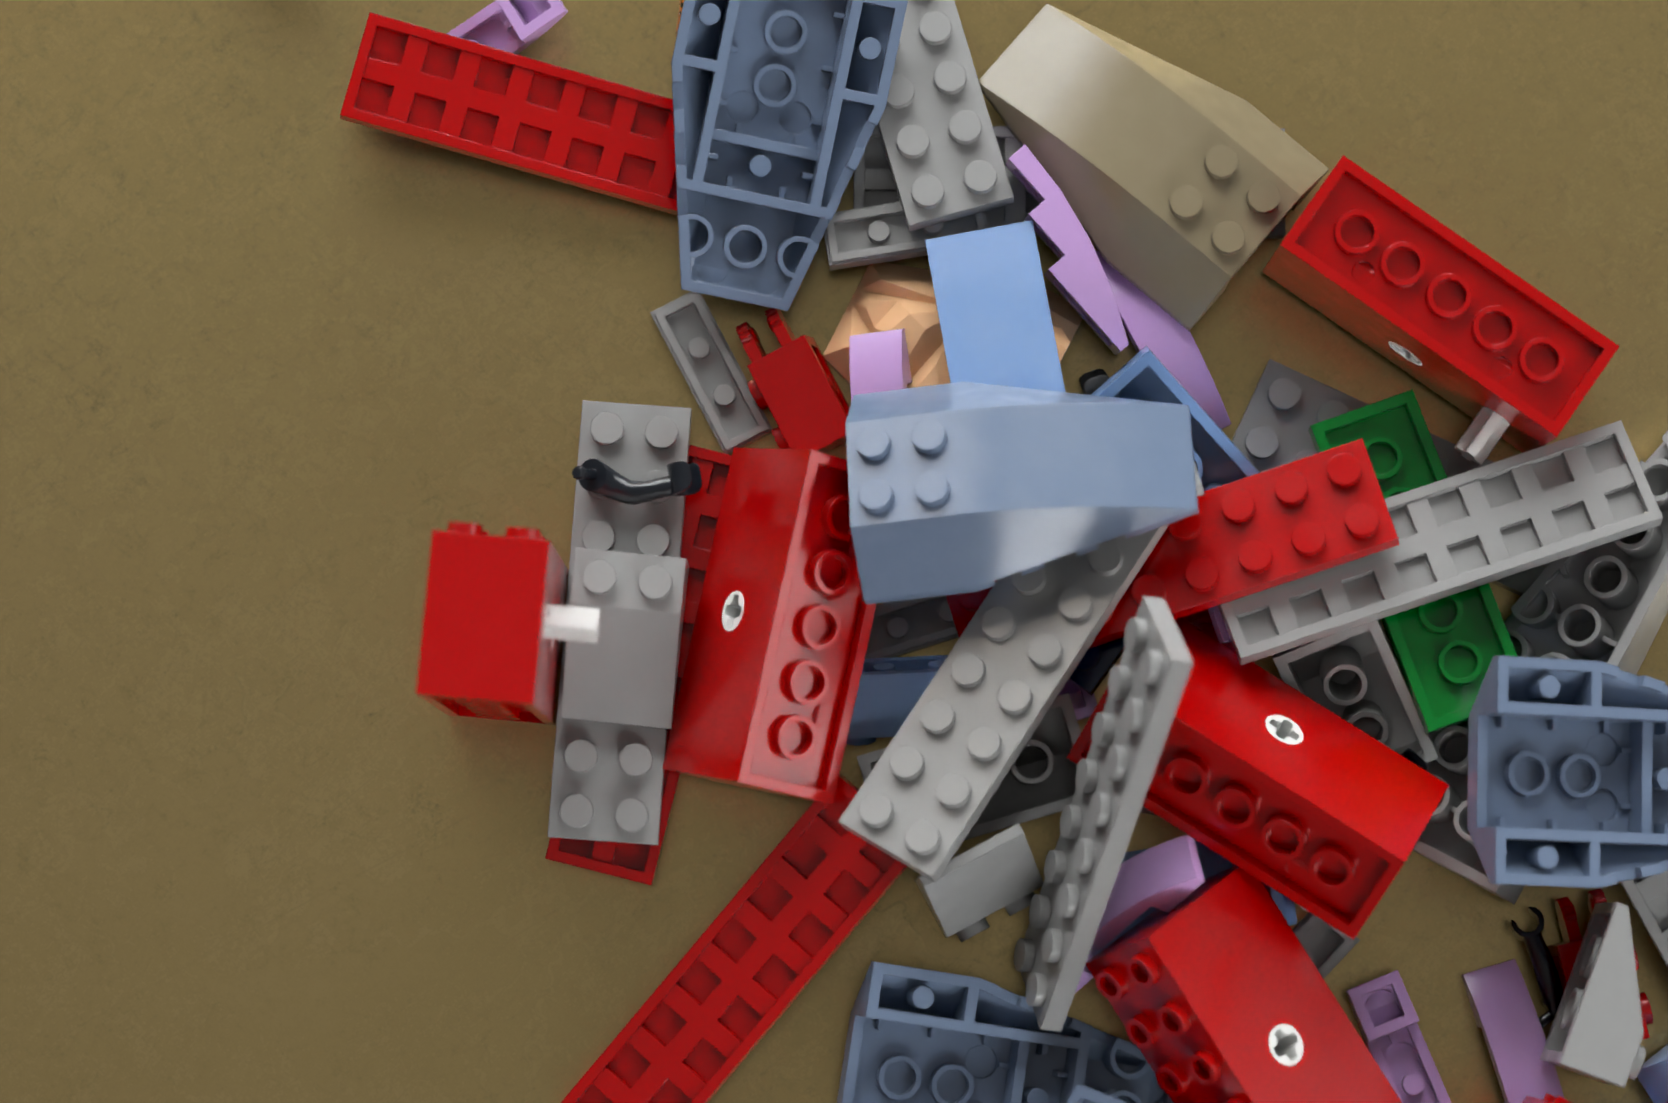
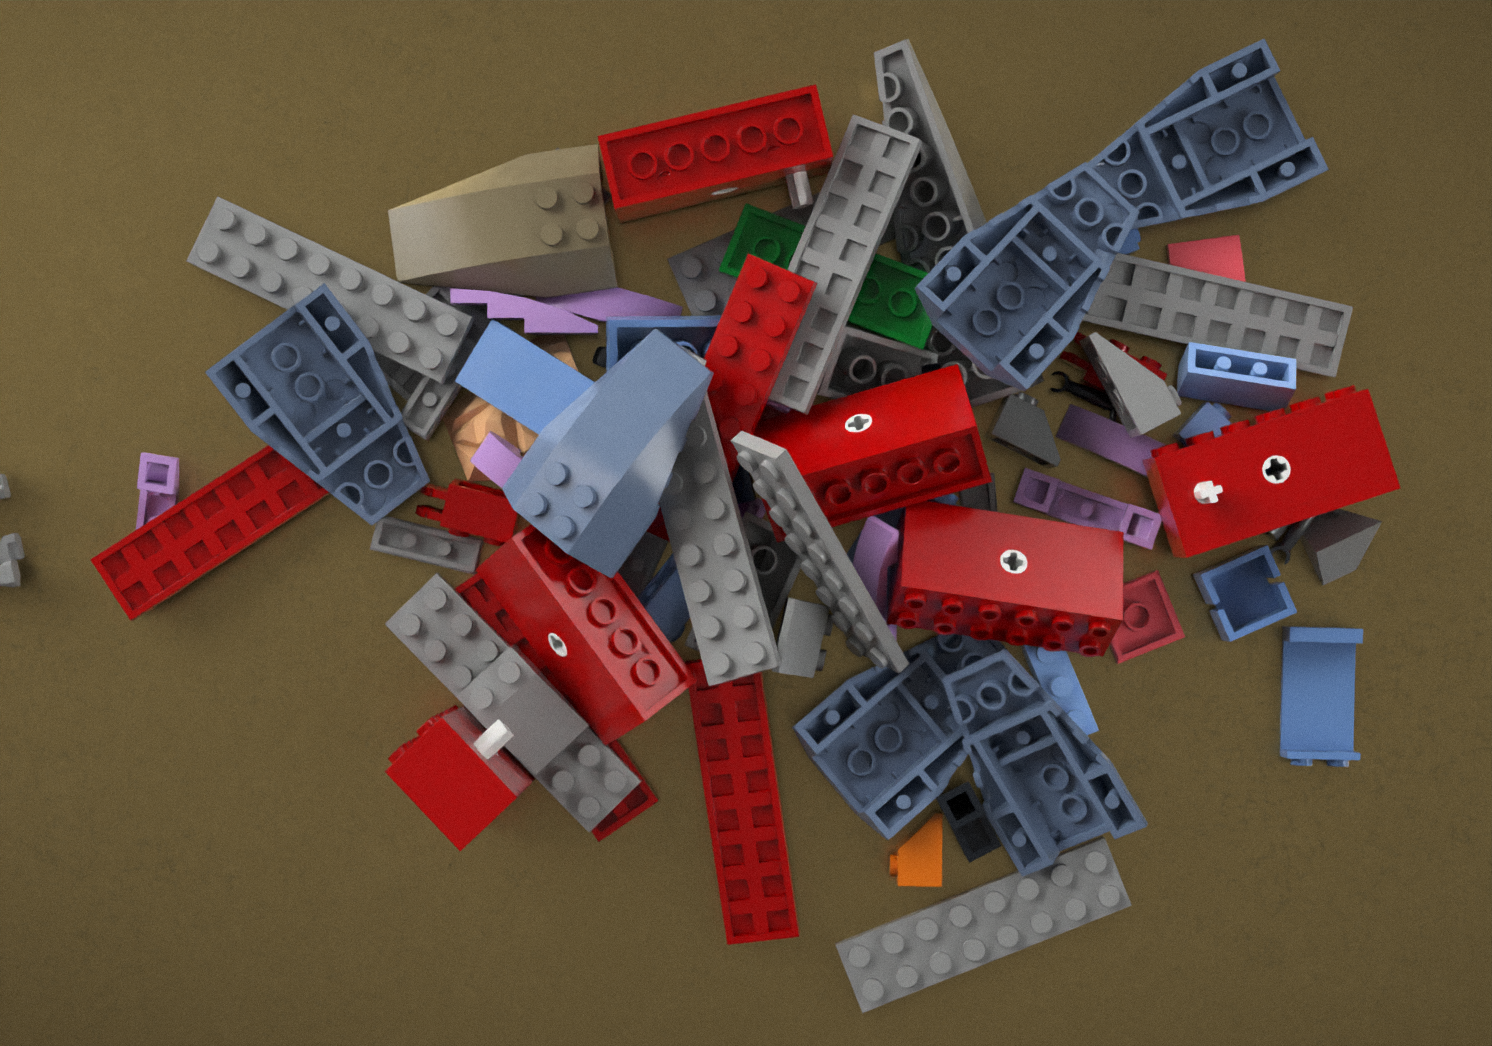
camera: 45 degrees left, 5 degrees up
black piece [572,459,702,505] -> none
none -> dark grey slope [984,392,1061,469]

